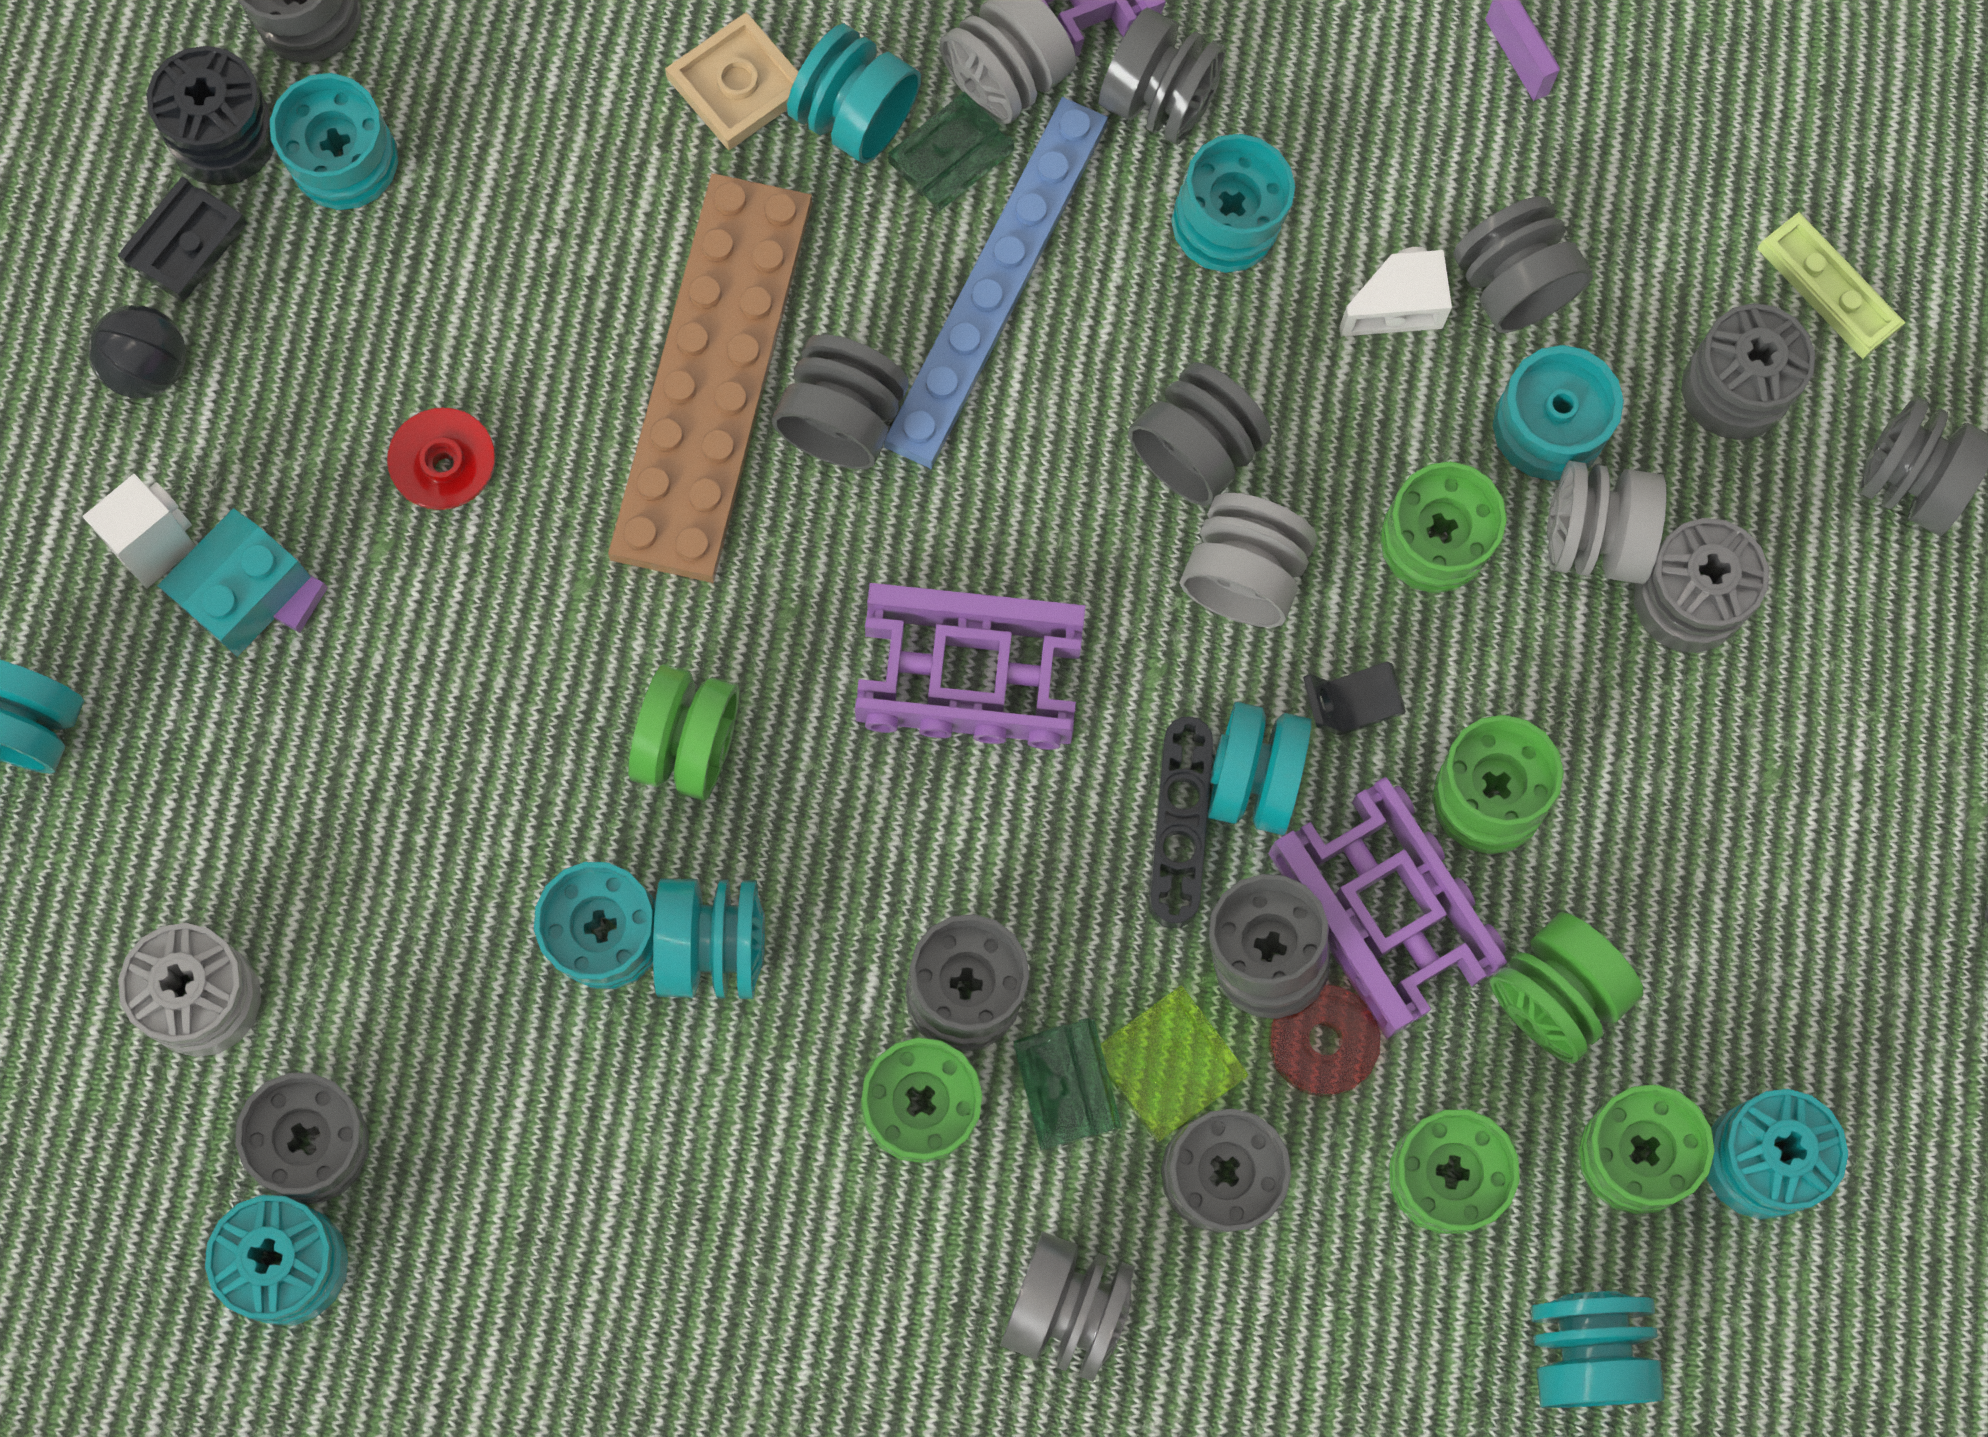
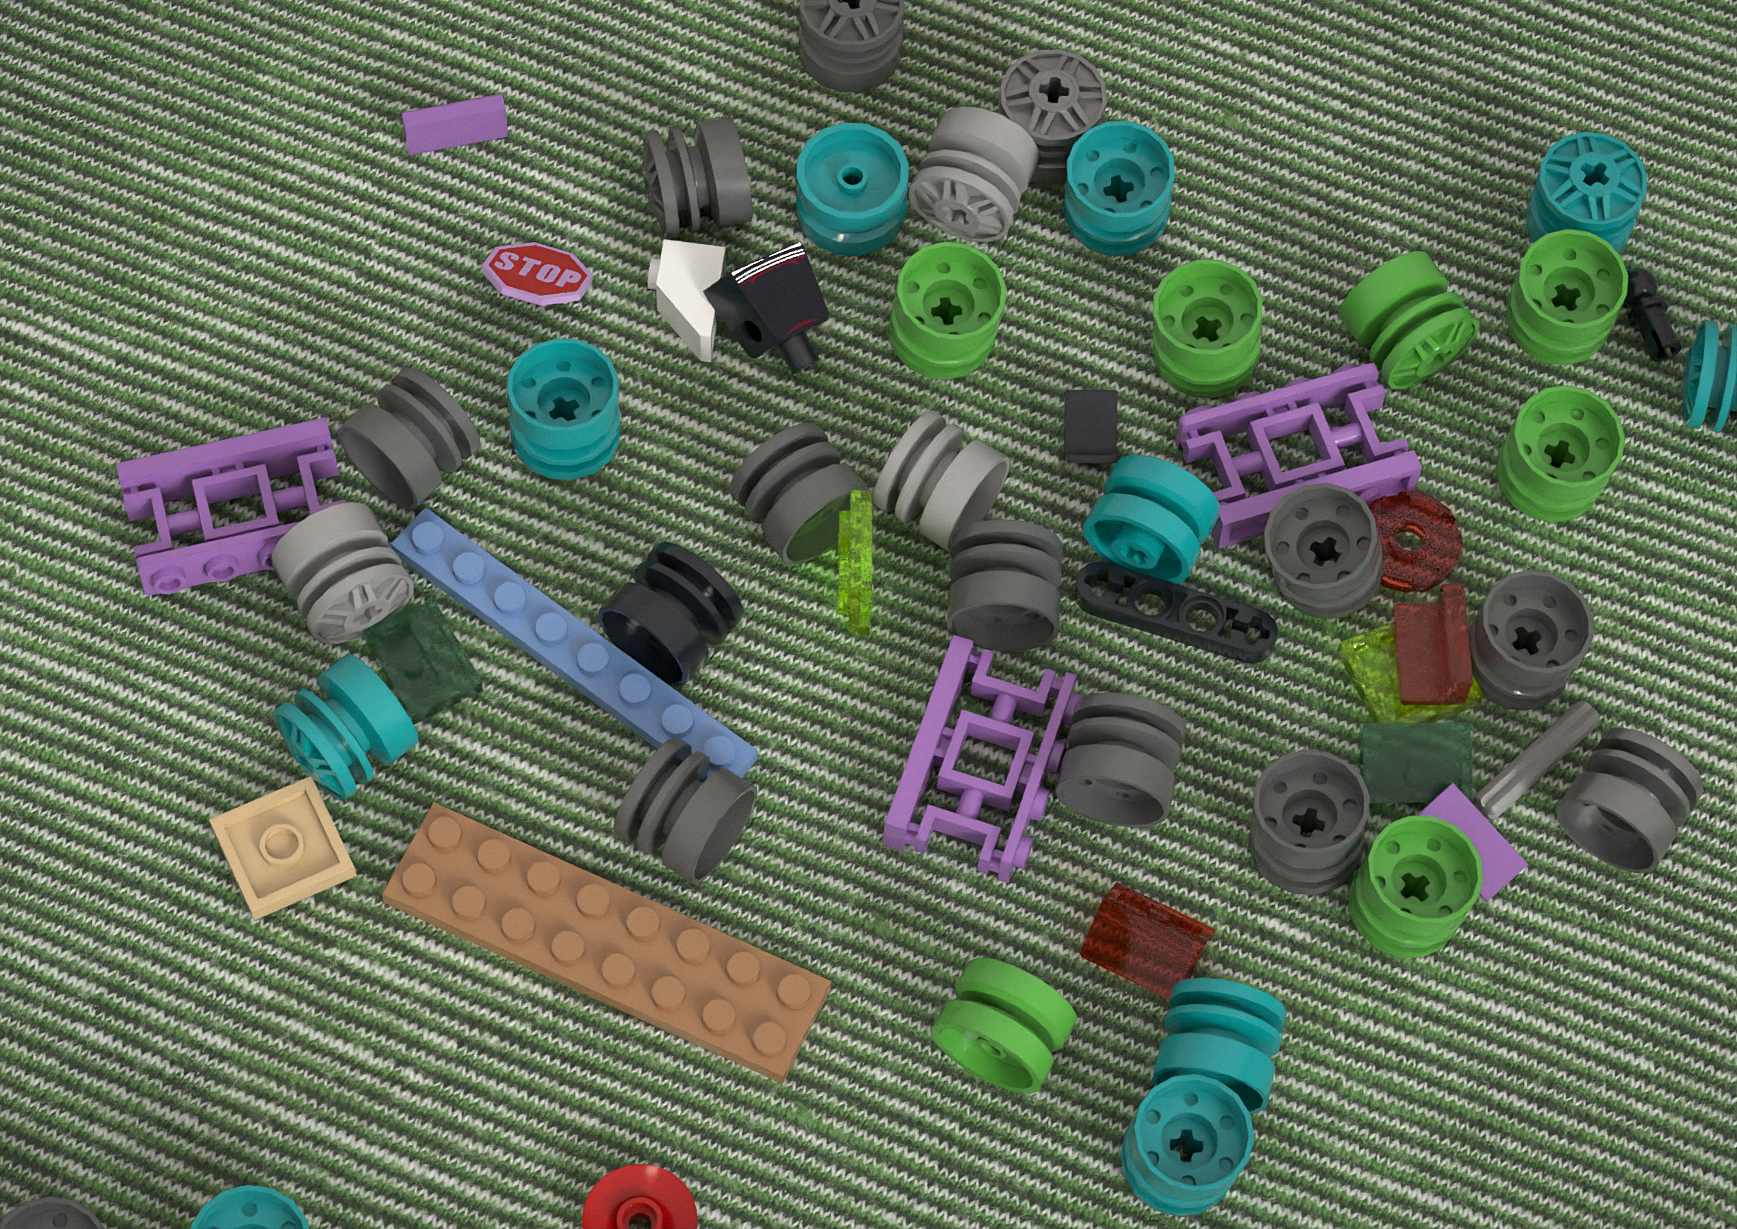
camera: 75 degrees left, 10 degrees down
none -> piece [482,242,593,307]
none -> black wheel [598,541,744,687]
none -> black torso [703,241,829,374]
none -> clear neon green plate [838,490,872,635]
none -> dark grey wheel [947,519,1063,651]
none -> dark grey wheel [1055,692,1187,828]
none -> teal wheel [1064,121,1175,256]
none -> clear red panel [1080,882,1216,1000]
none -> clear red panel [1392,584,1473,705]
none -> medium lavender tile [1417,783,1528,902]
none -> light grey axle [1473,701,1600,820]
none -> black pin [1623,268,1682,362]

